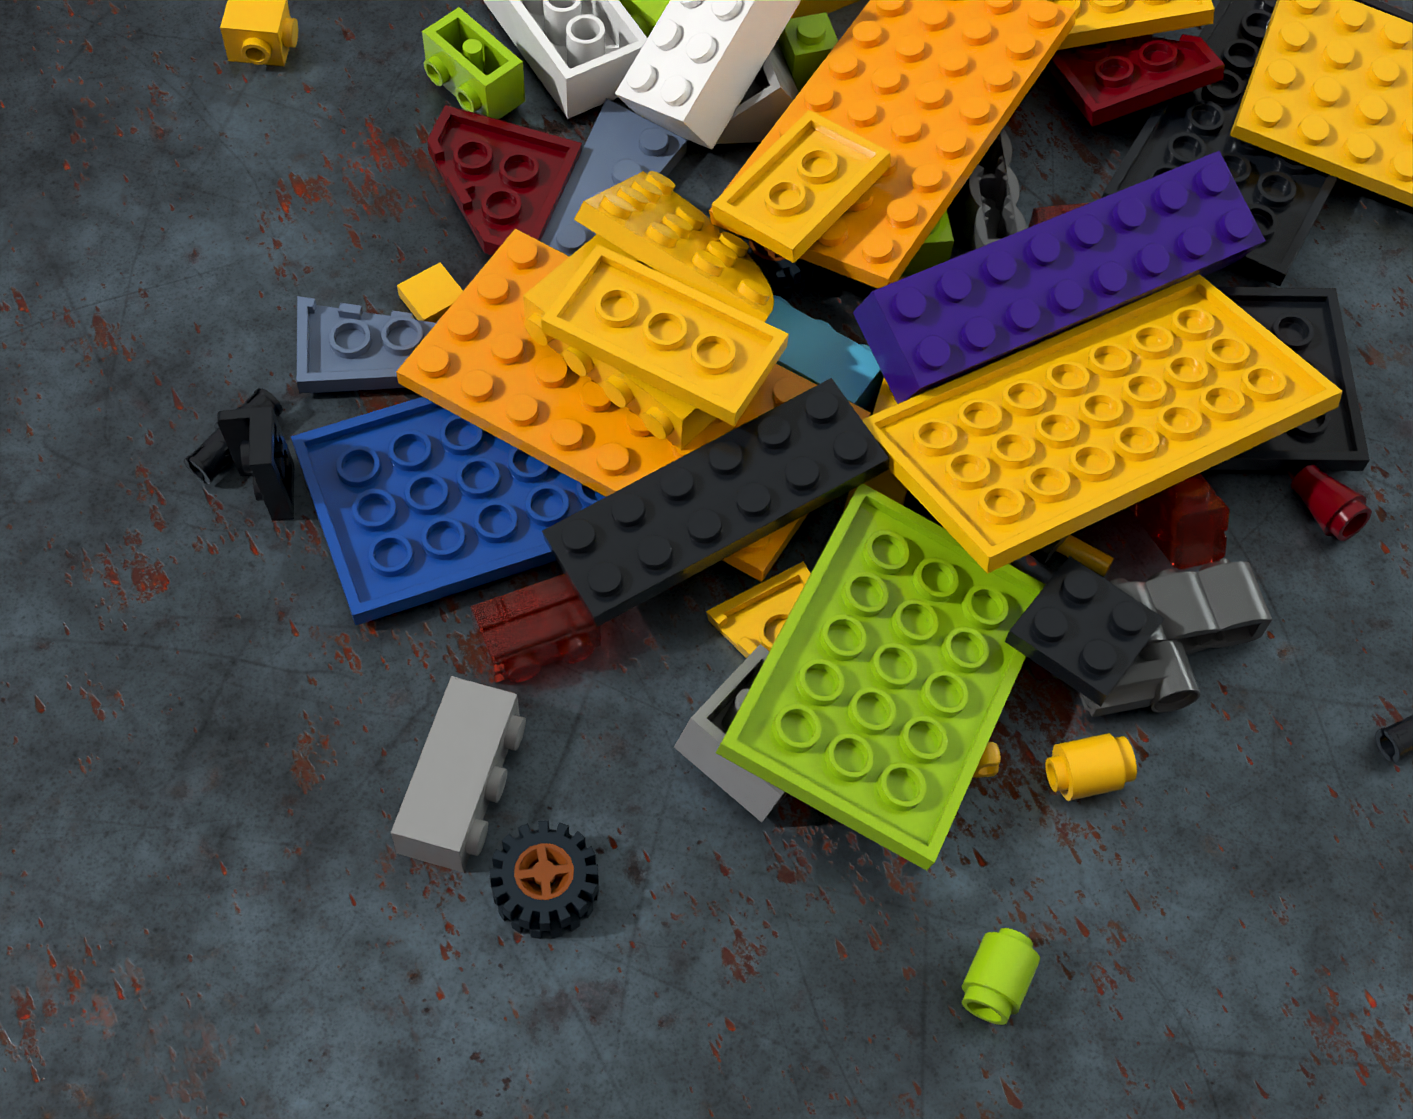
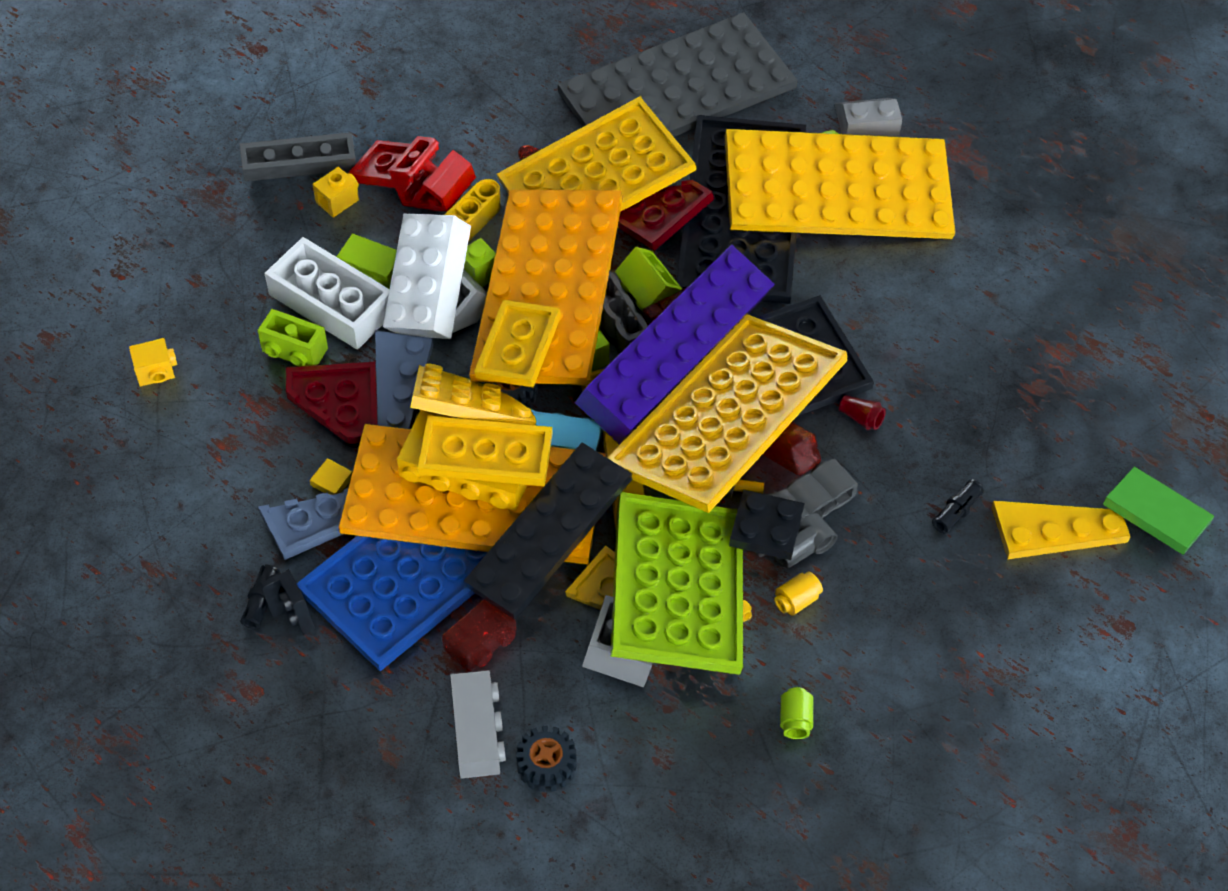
camera: 20 degrees left, 5 degrees down
none -> lime brick [615,246,683,315]

